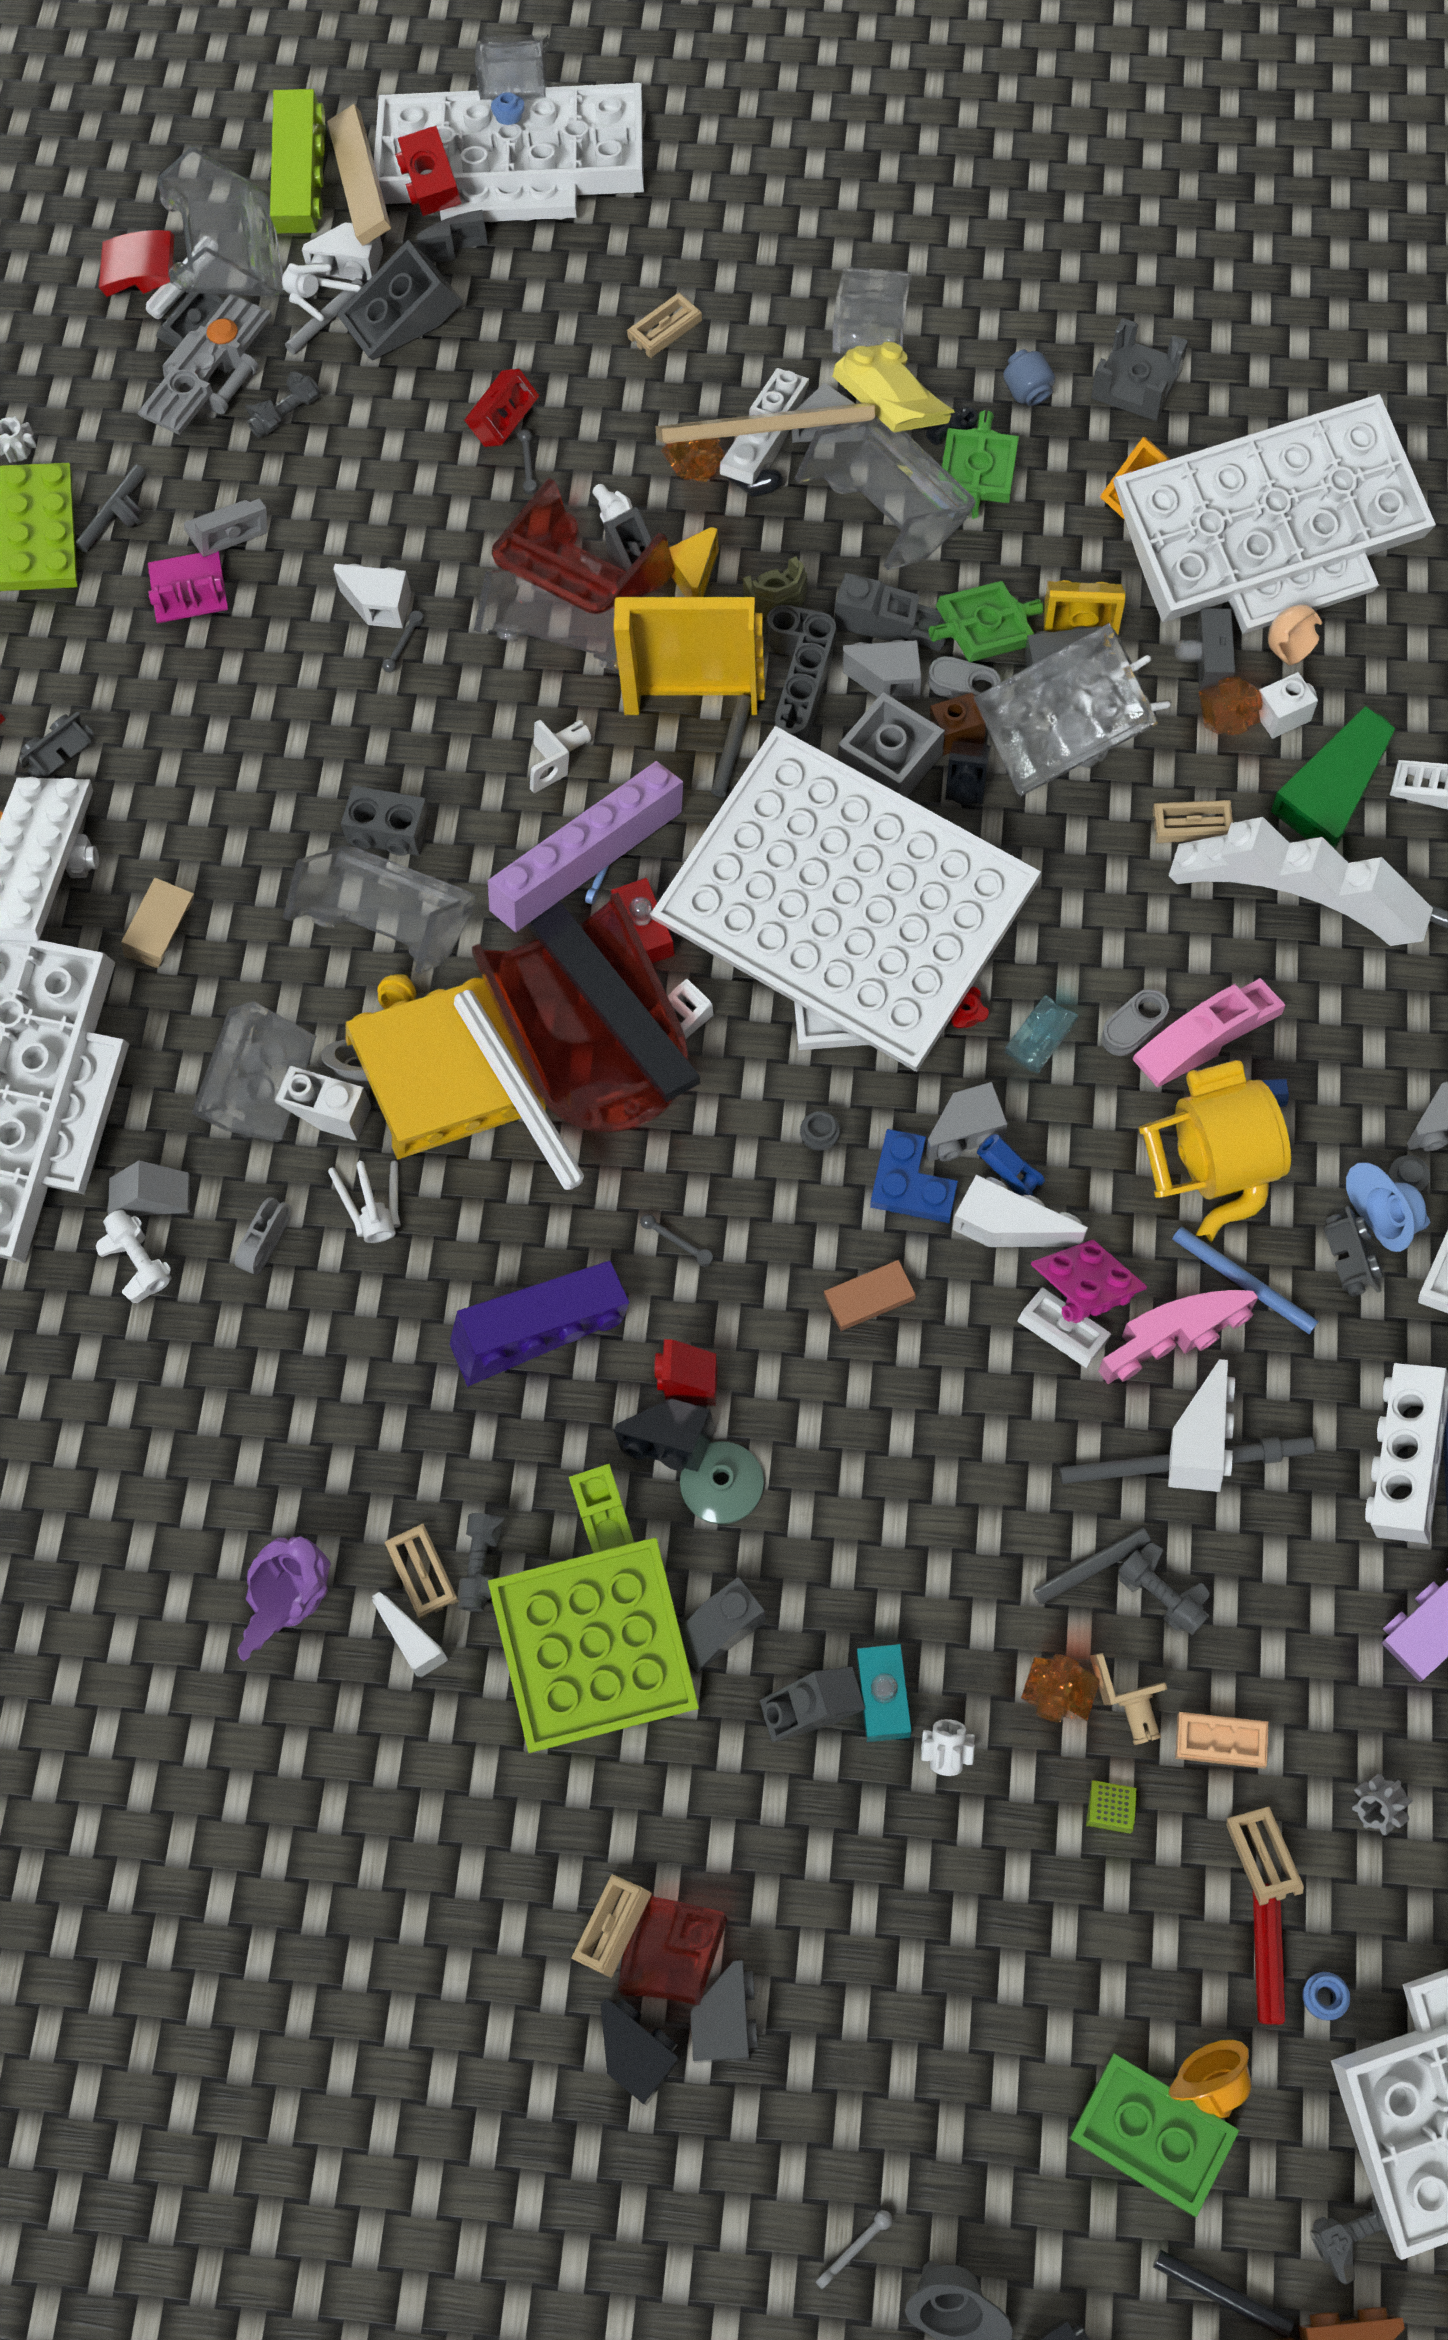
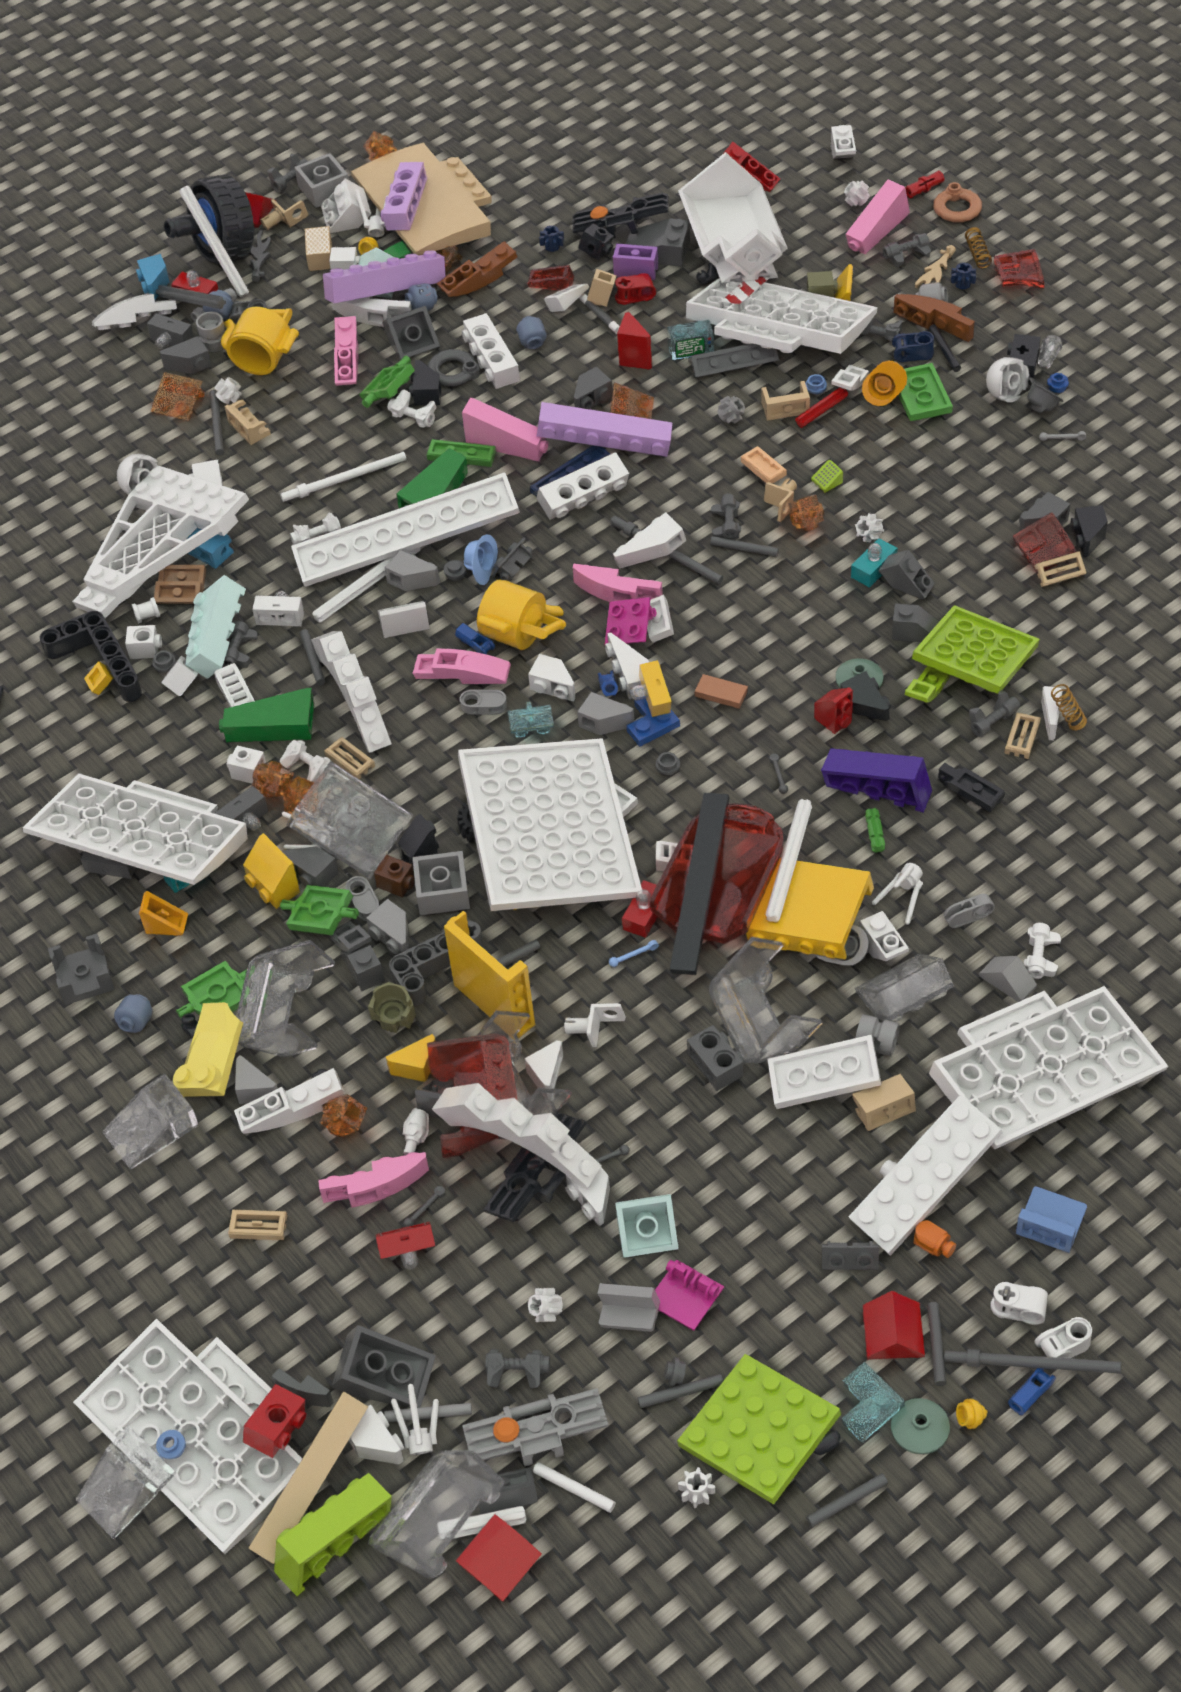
camera: 135 degrees left, 15 degrees down
medium lavender hair [237,1536,331,1661] -> none
yellow plate [377,974,417,1009] -> none
lavender brick [488,761,683,932] -> none
tan tile [655,403,875,444] -> none
medium blue bar [1172,1226,1319,1335] -> none
tan tile [1226,1807,1304,1906] -> none
light nougat hair [1268,604,1322,666] -> none
none -> white piece [280,740,335,784]
none -> clear orange brick [283,776,319,820]
none -> bright pink slope [318,1152,429,1208]
none -> white slope [378,601,429,638]
none -> white arch [432,1083,602,1188]
none -> black piece [483,1112,587,1222]
none -> white slope [525,1041,563,1100]
none -> white slope [528,654,575,701]
none -> white gear [528,1288,563,1322]
none -> white bar [533,1462,616,1513]
none -> light aqua slope [615,1194,678,1258]
none -> yellow piece [629,660,671,717]
none -> tan panel [761,381,810,420]
none -> white plate [768,1035,882,1109]
none -> white slope [831,365,869,391]
none -> light grey wheel [855,1014,900,1056]
none -> bright green axle [865,808,885,853]
none -> dark blue piece [892,331,934,362]
none -> black hinge [938,762,1005,813]
none -> white cylinder [986,357,1029,402]
none -> pearl gold piece [1051,684,1087,731]

